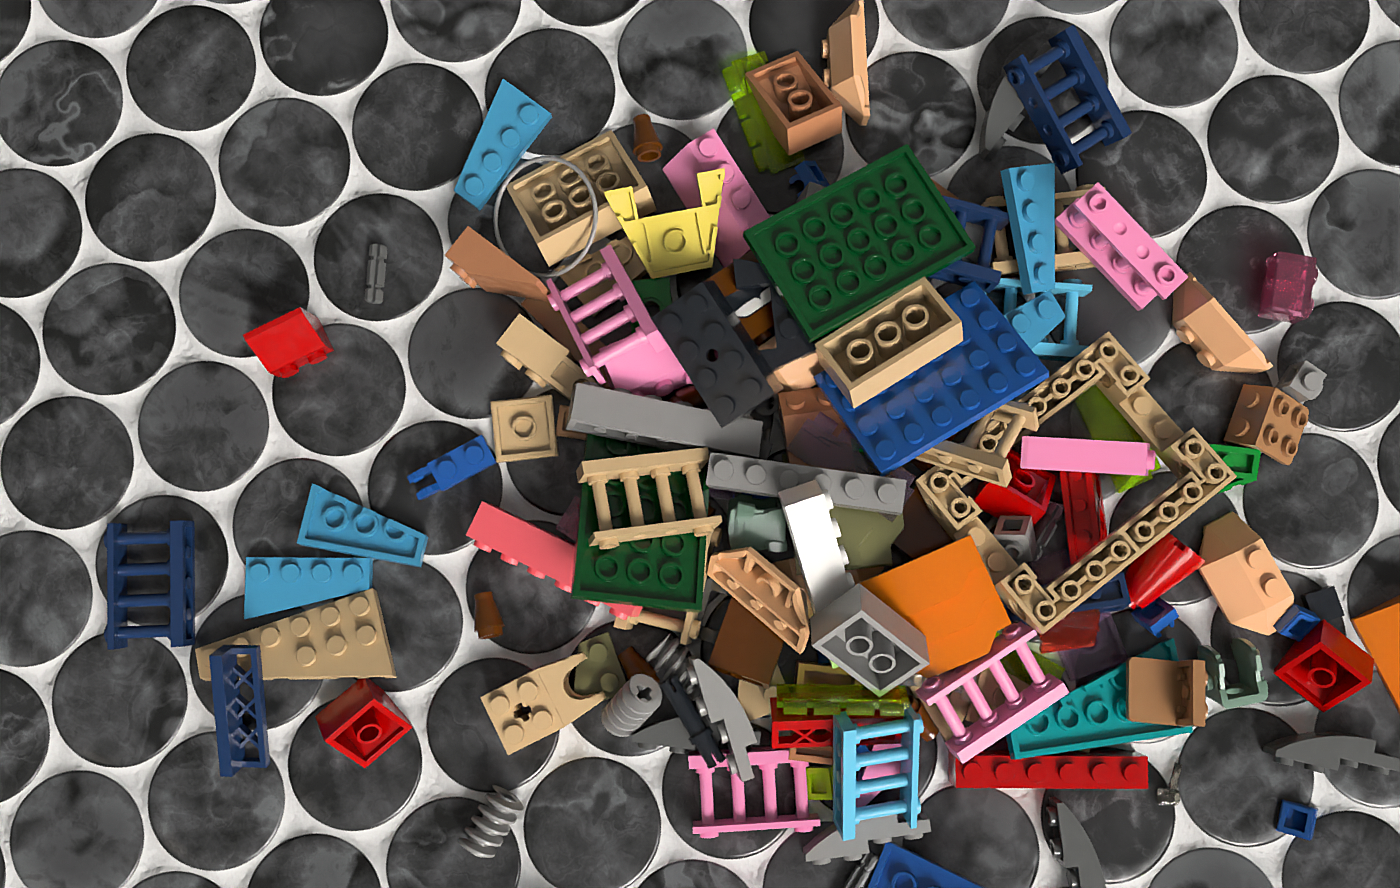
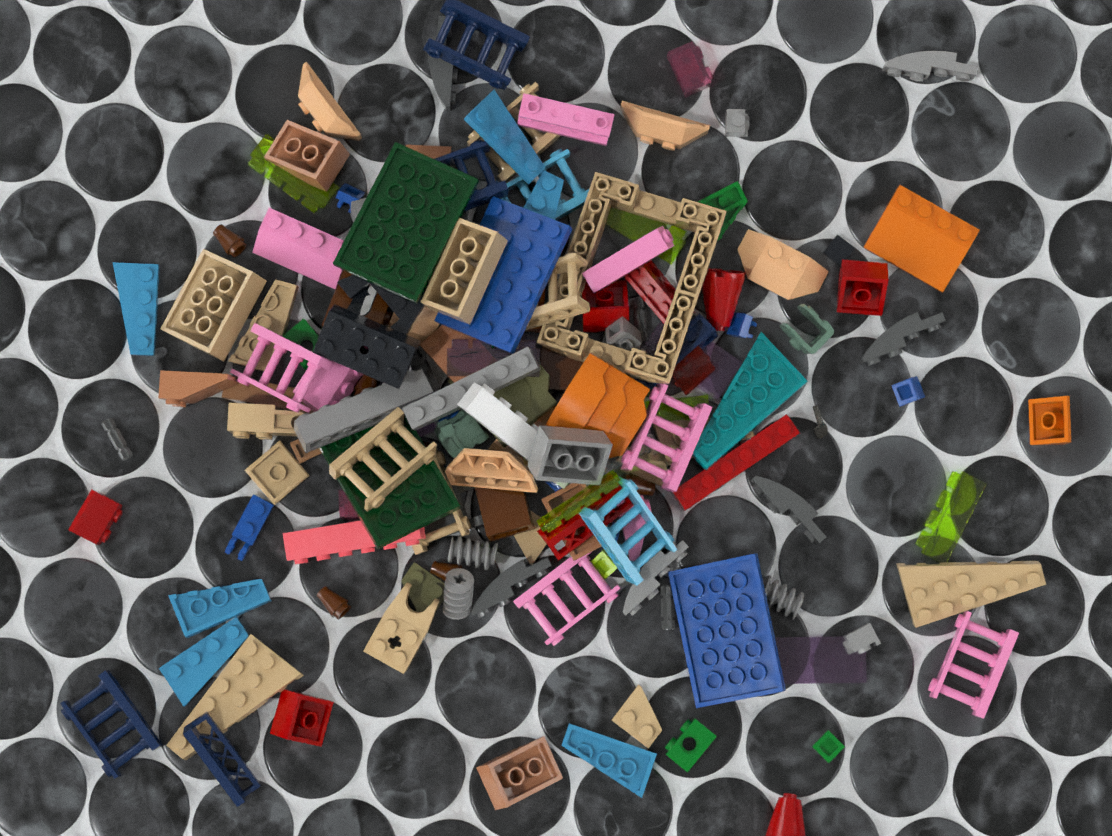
camera: 40 degrees left, 0 degrees up
light grey piece [457,785,524,858] -> none
light grey piece [493,156,598,278] -> none
light yellow wing [604,168,725,279] -> none
black pin [659,674,726,769] -> none
light grey slope [686,655,757,782] -> none
medium nougat bracket [1126,657,1208,727] -> none
medium nougat bracket [1223,384,1309,465] -> none
blue tile [1273,604,1321,642] -> none

